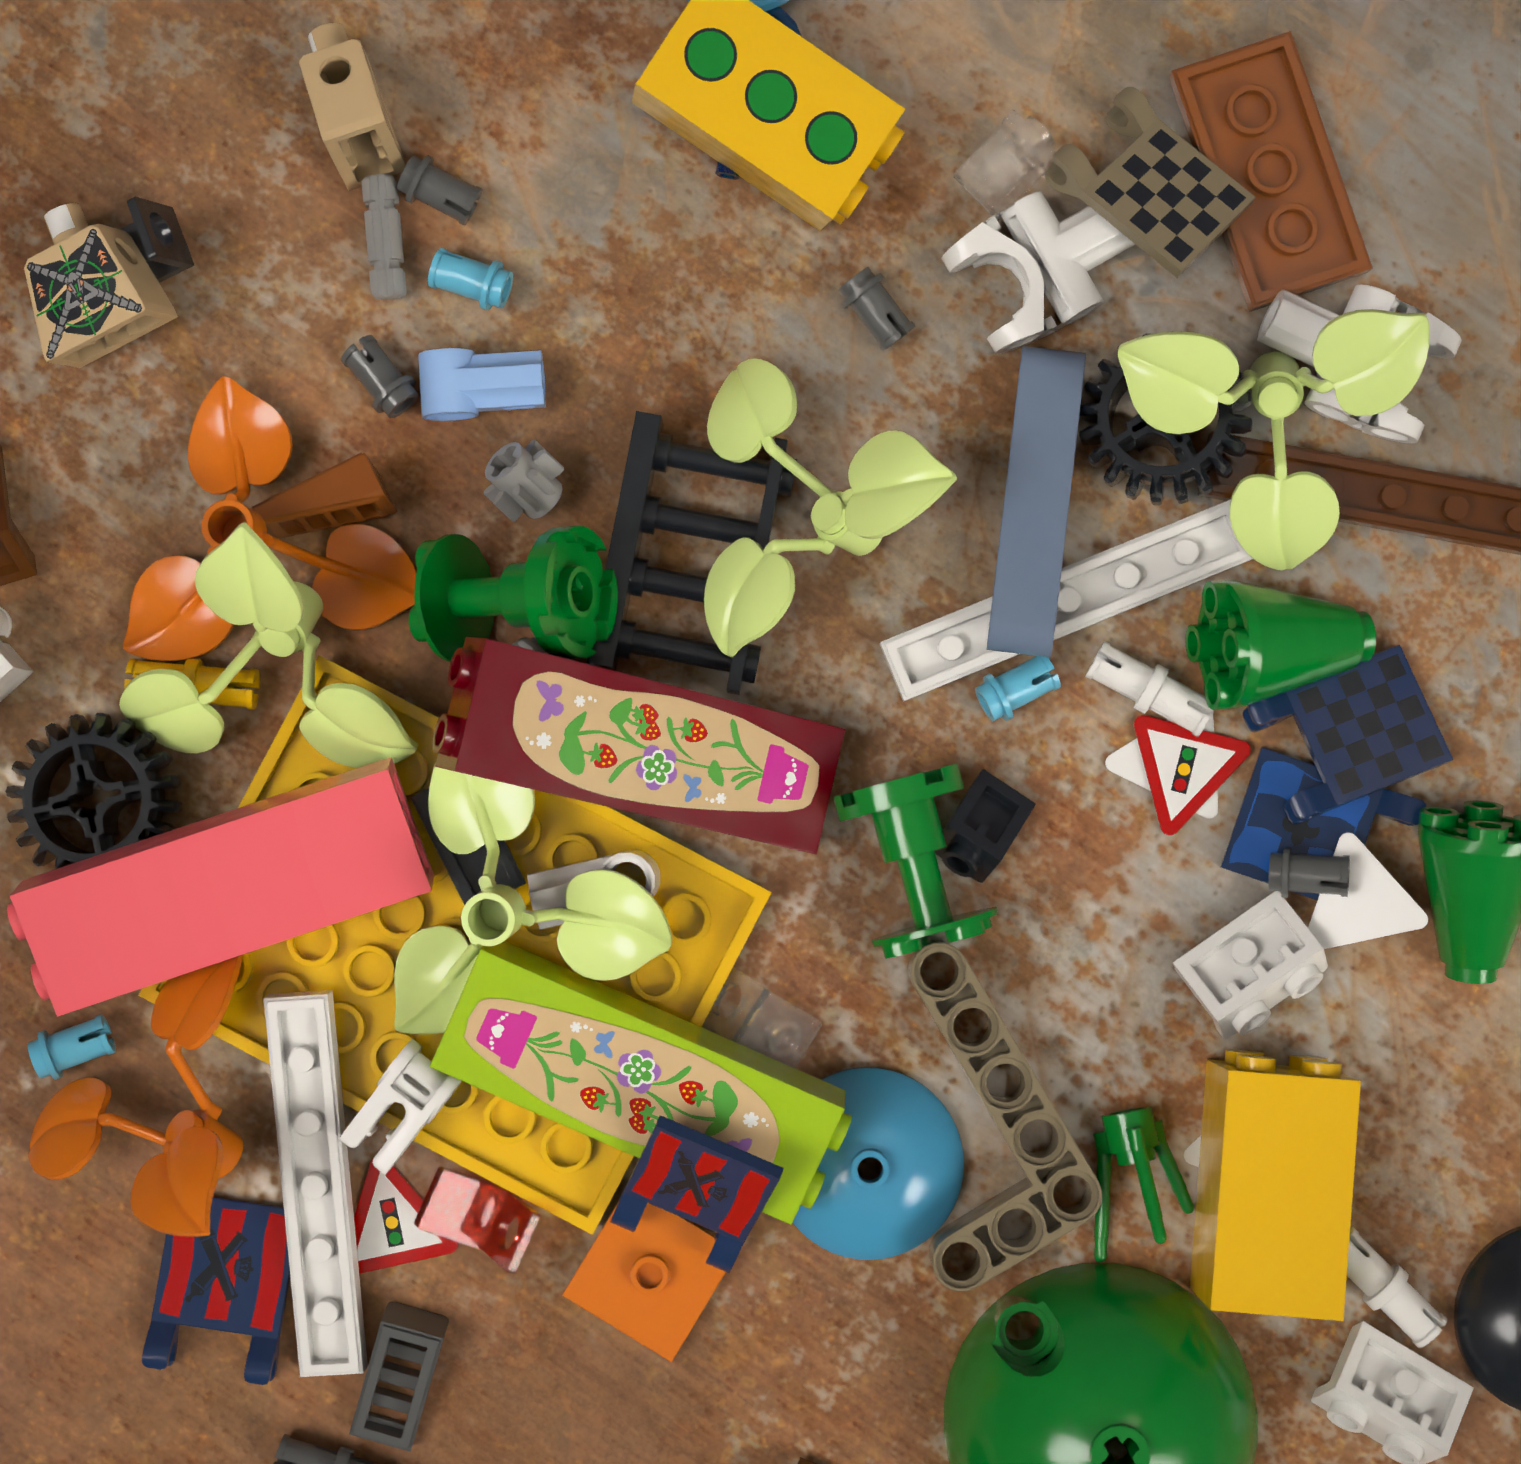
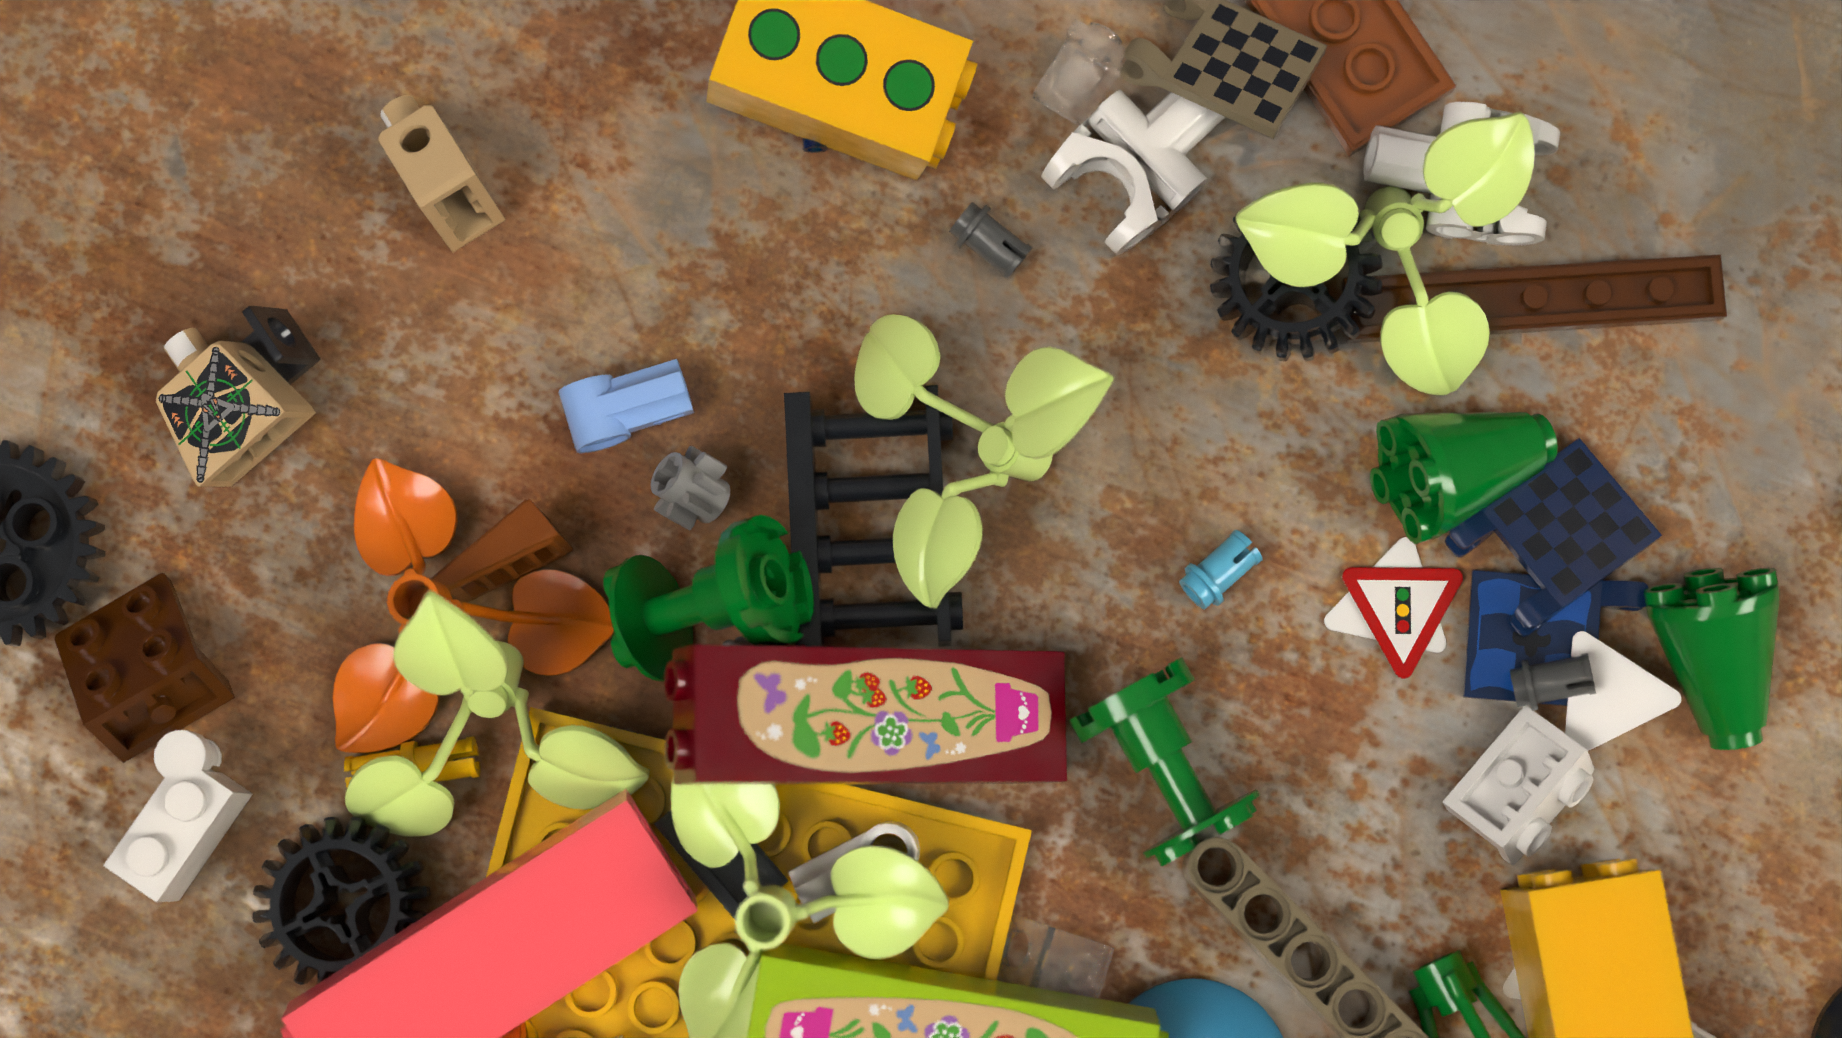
camera: 10 degrees left, 5 degrees down
dark grey pin [341,335,419,418] -> none
light grey axle [361,174,407,300] -> none
dark grey pin [397,155,483,226] -> none
medium azure pin [428,248,513,311] -> none
white tile [879,500,1253,702] -> none
black bracket [934,769,1036,883] -> none
sand blue beam [986,346,1086,657] -> none
white pin [1085,641,1214,737] -> none

